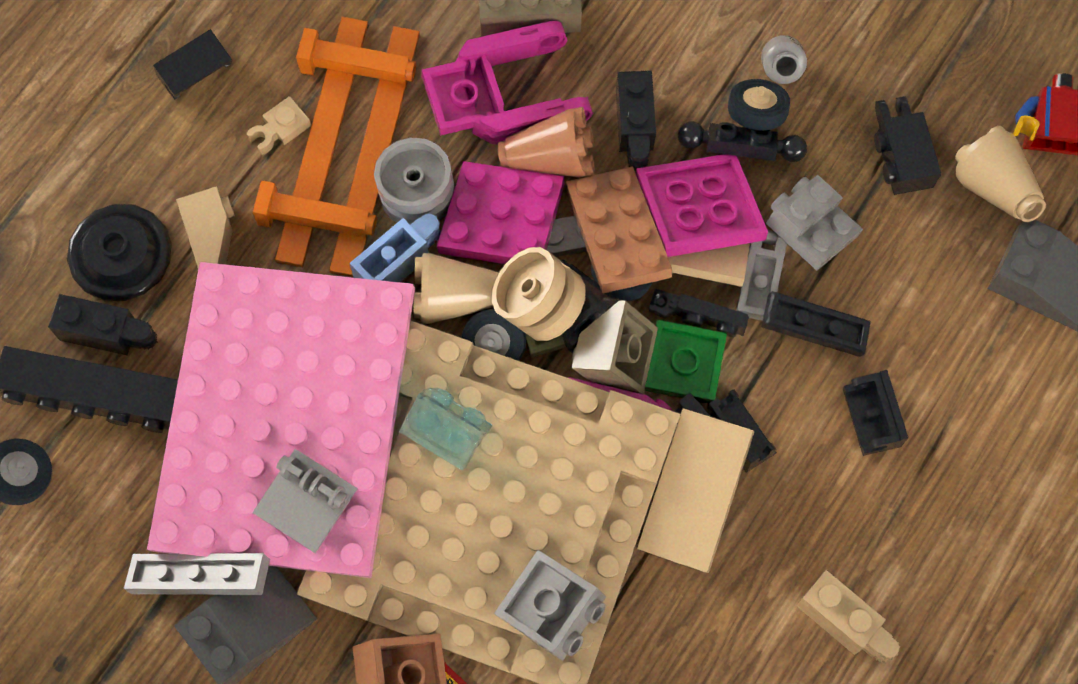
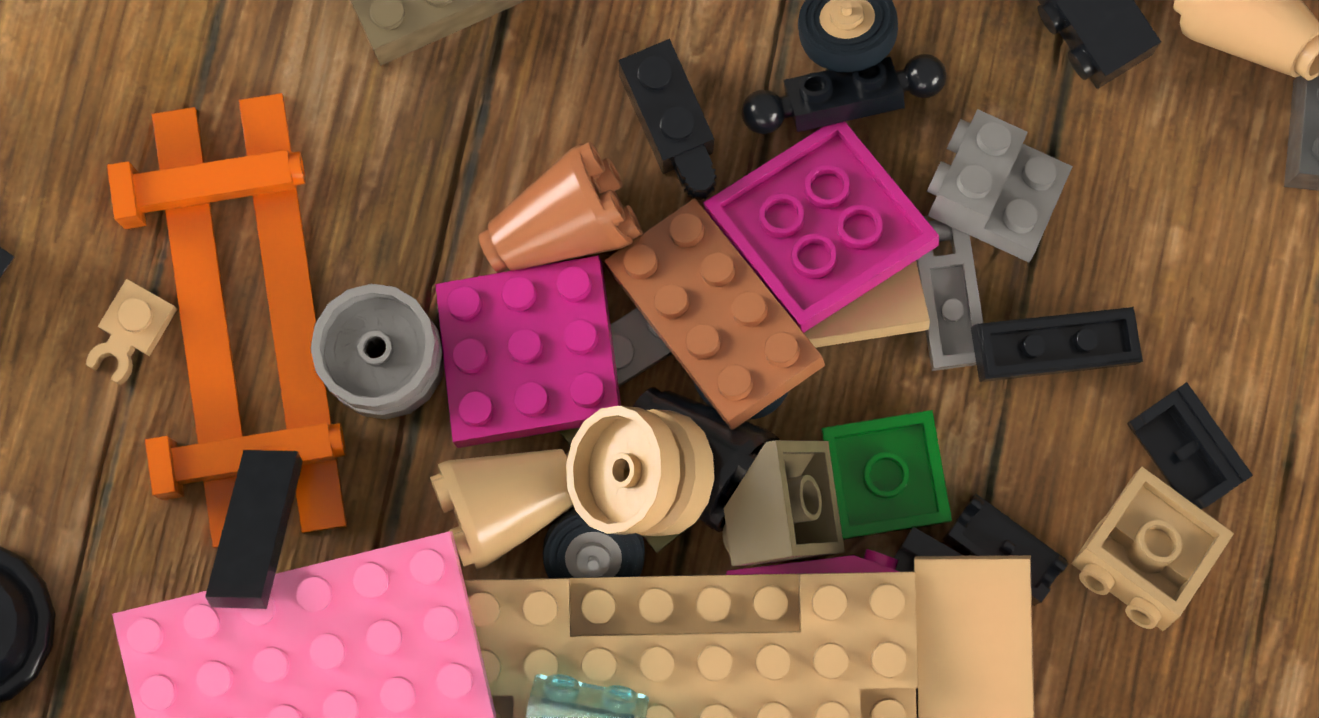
camera: 20 degrees left, 10 degrees up
tan slope [176,186,235,269] -> none
light blue hinge [349,212,441,282] -> none
dark pink plate [422,21,593,145] -> none
black hinge [649,289,750,338] -> none
none -> black tile [205,450,303,609]
none -> tan plate [1071,467,1234,631]

